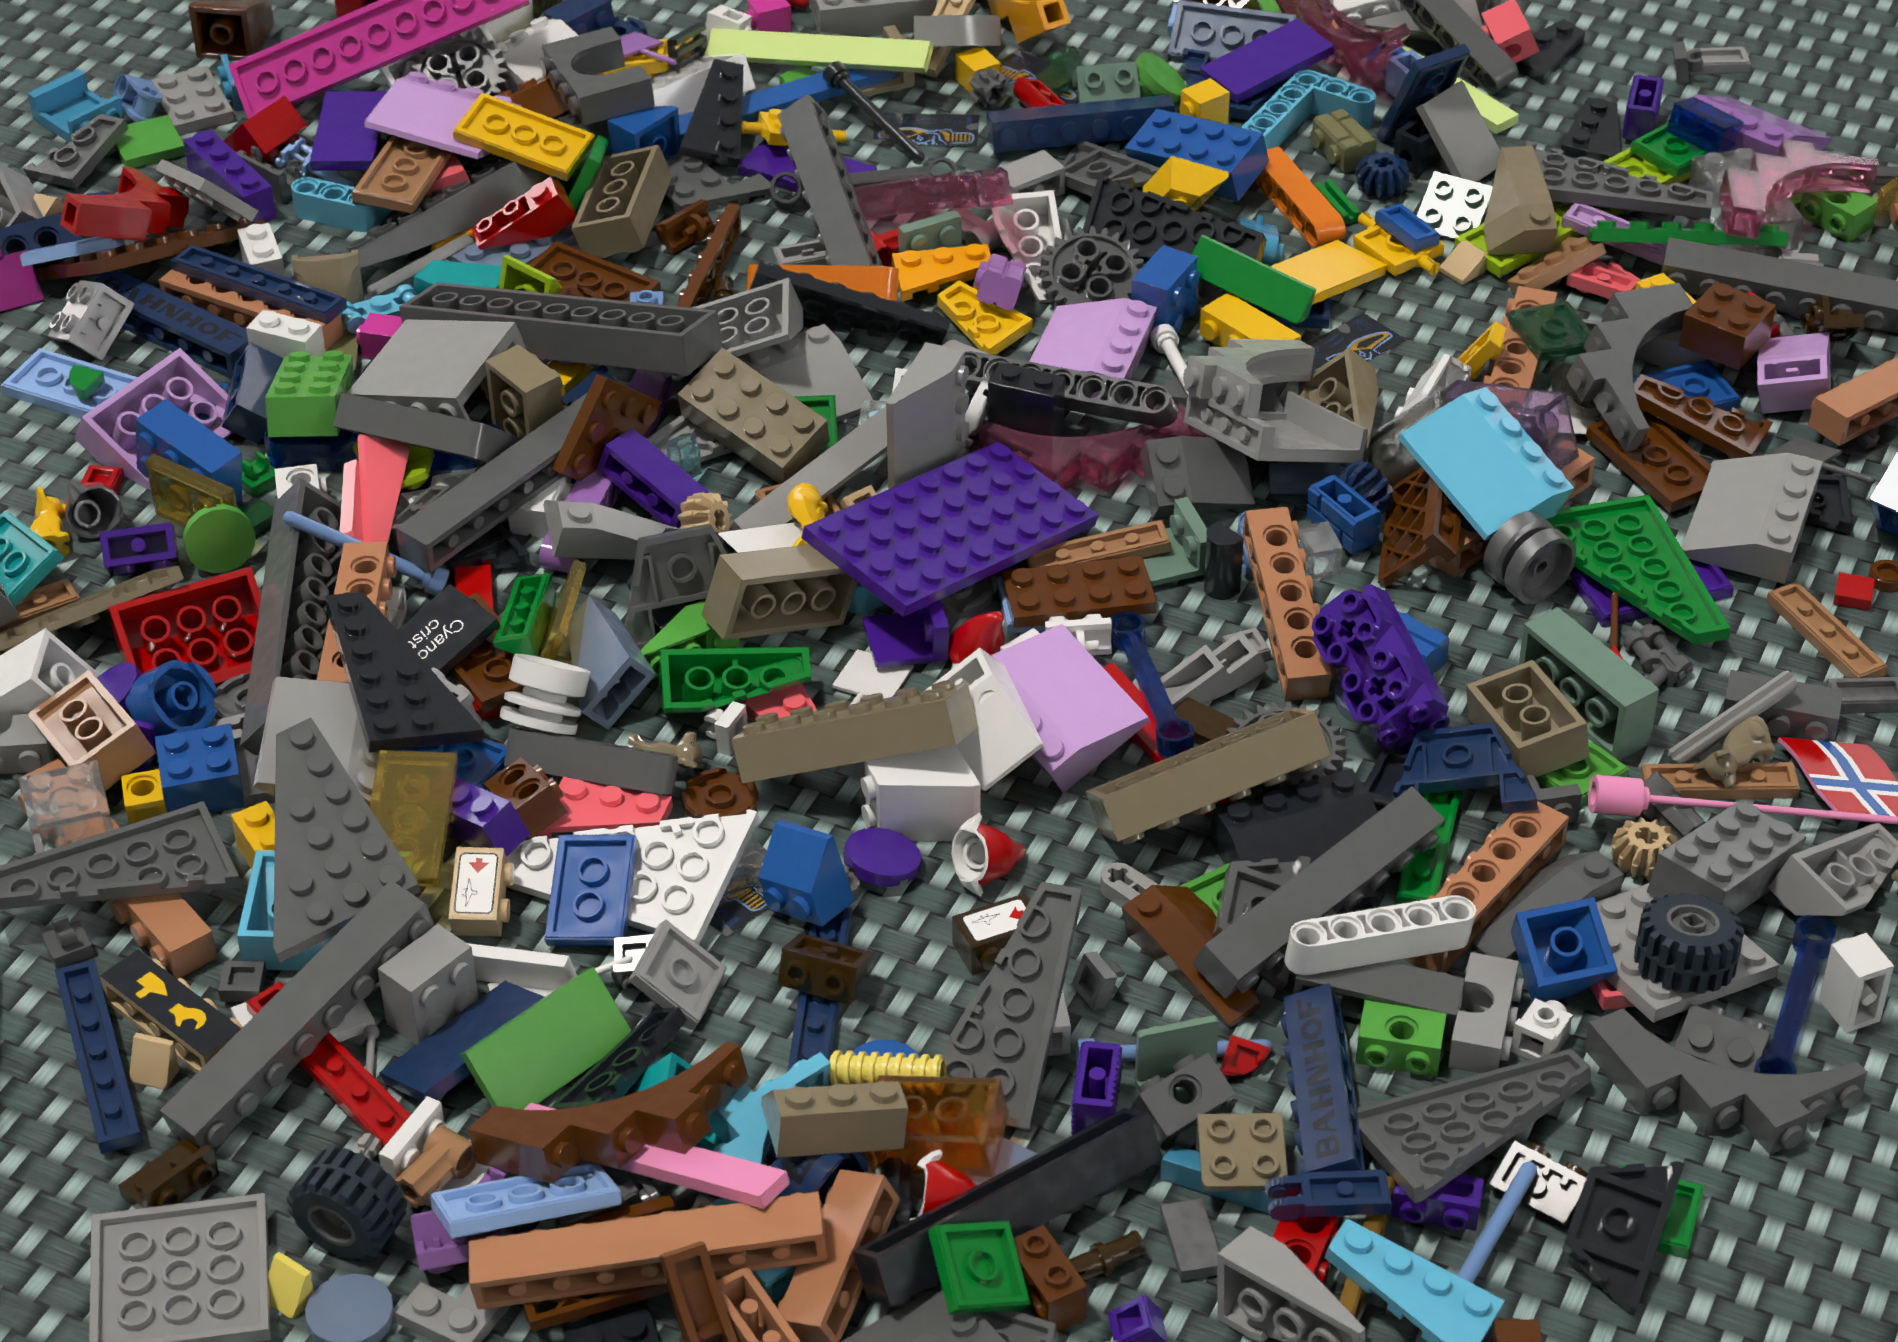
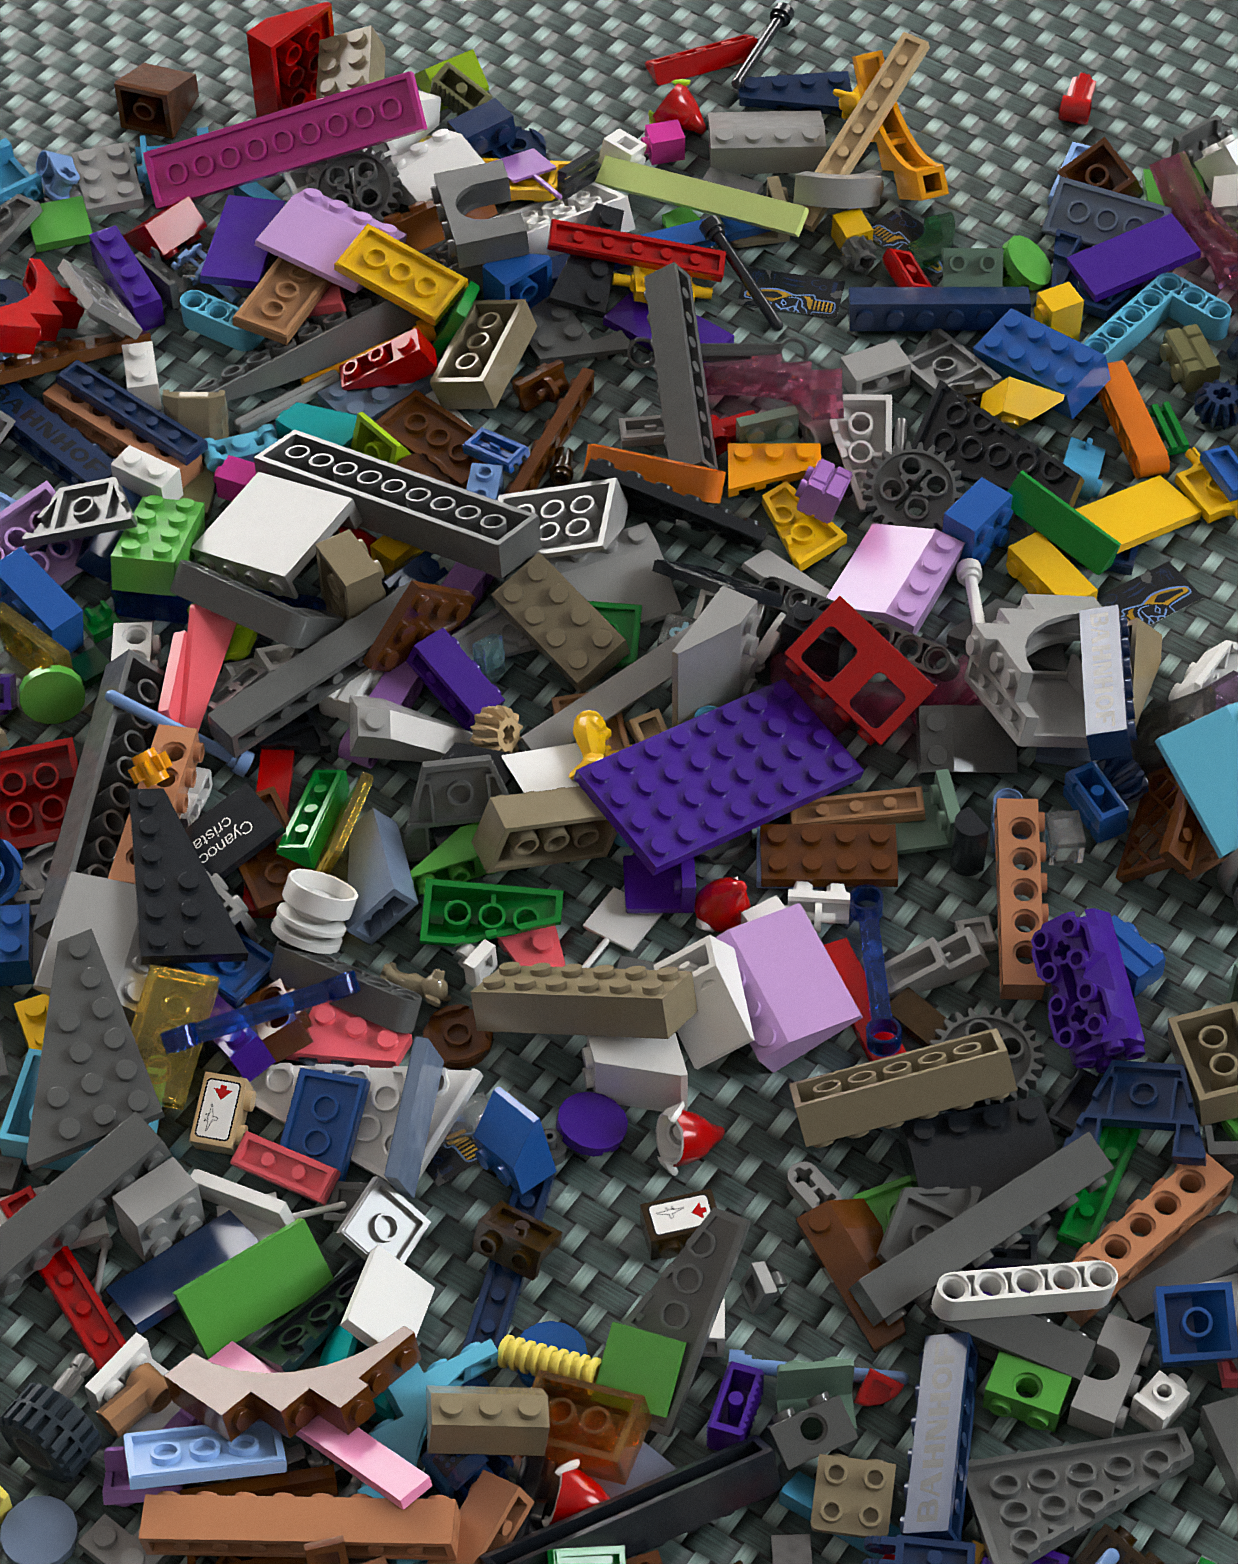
camera: 10 degrees right, 10 degrees up
none -> dark grey wing [22,476,137,548]
none -> light orange gear [128,747,173,788]
none -> clear blue piece [159,971,362,1055]
none -> coral tile [230,1131,341,1206]
none -> white tile [340,1244,435,1348]
none -> sand blue tile [384,1037,444,1199]
none -> blue tile [462,427,530,474]
none -> red tile [547,219,726,282]
none -> bright green tile [592,1322,686,1417]
none -> black tile [652,559,783,607]
none -> red window [784,595,936,747]
none -> brick [1079,605,1137,761]

